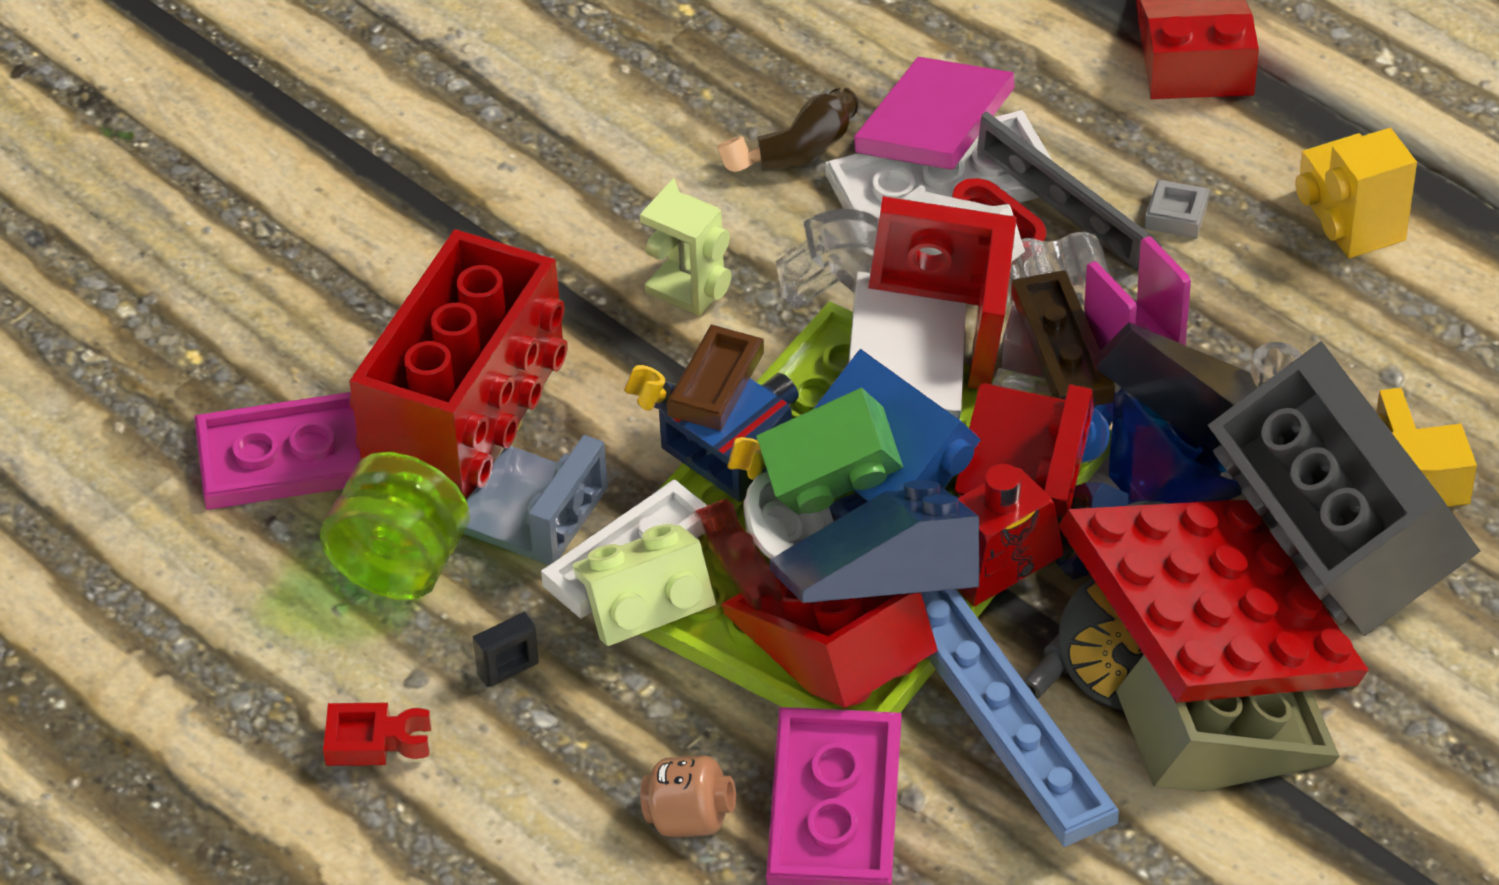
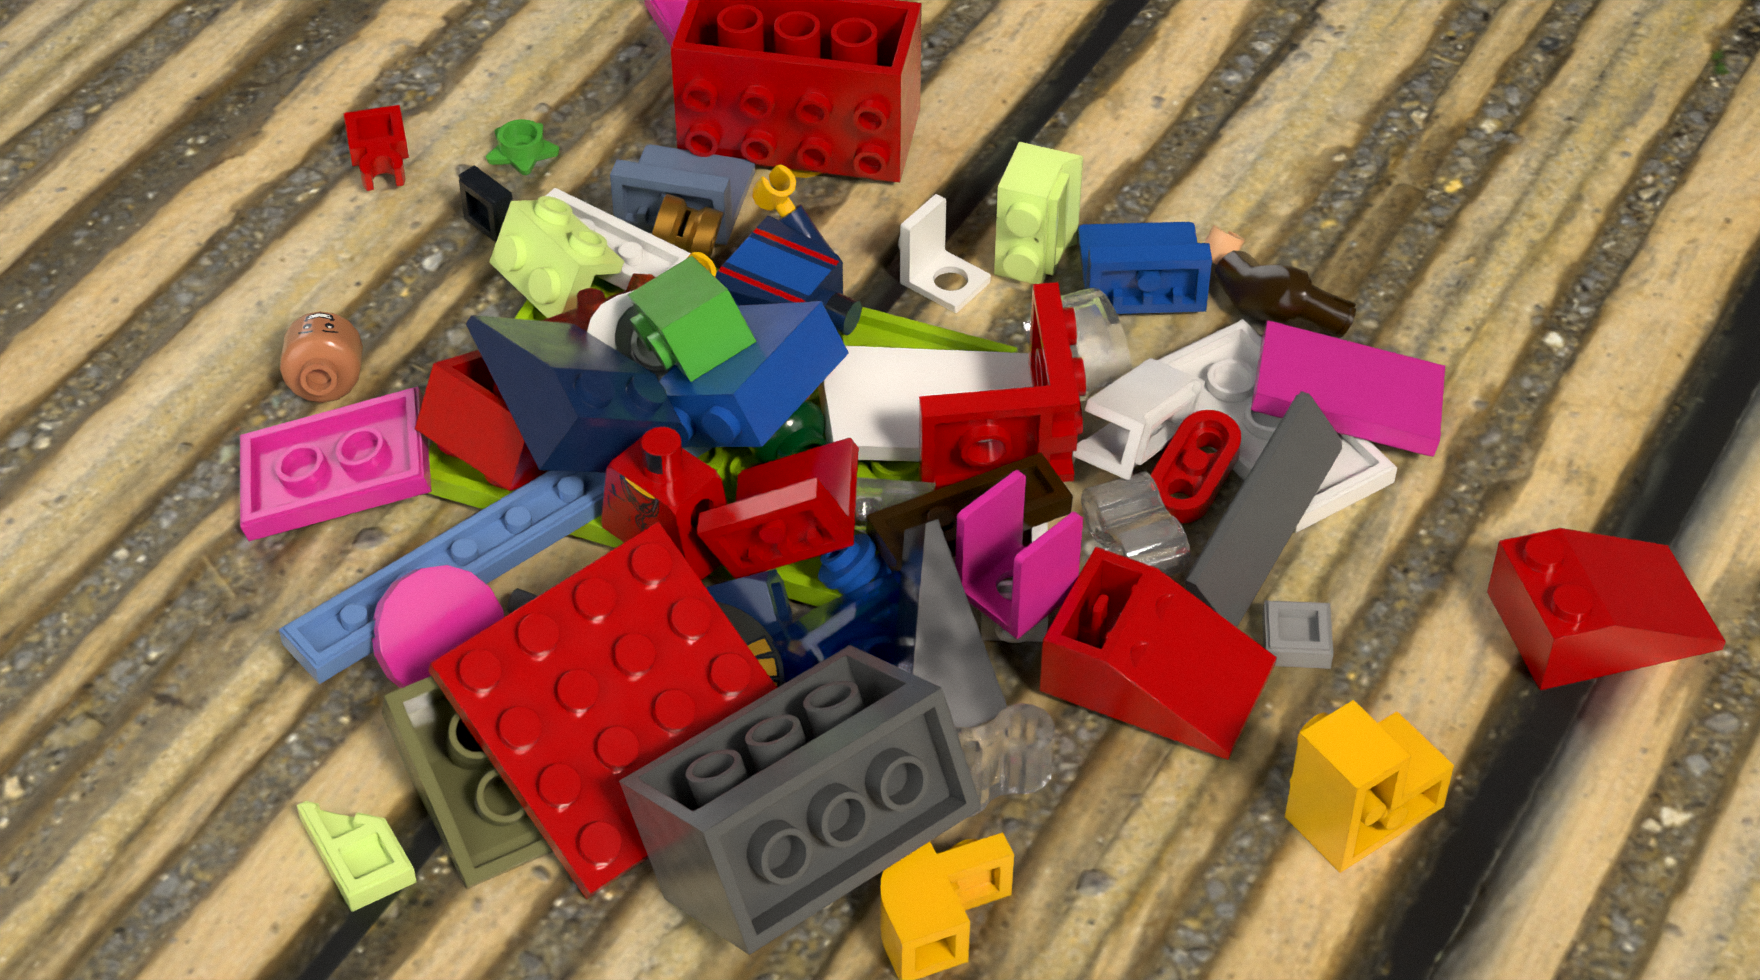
camera: 75 degrees right, 0 degrees up
clear neon green wheel [319,452,471,600] -> none
reddish brown tile [667,324,764,431] -> none
none -> yellowish green tile [297,801,417,912]
none -> dark pink tile [372,565,504,688]
none -> bright green plate [486,119,559,175]
none -> pearl gold wheel [652,194,723,258]
none -> white bracket [898,194,991,313]
none -> red slope [1039,546,1277,760]
none -> blue bracket [1078,222,1212,315]

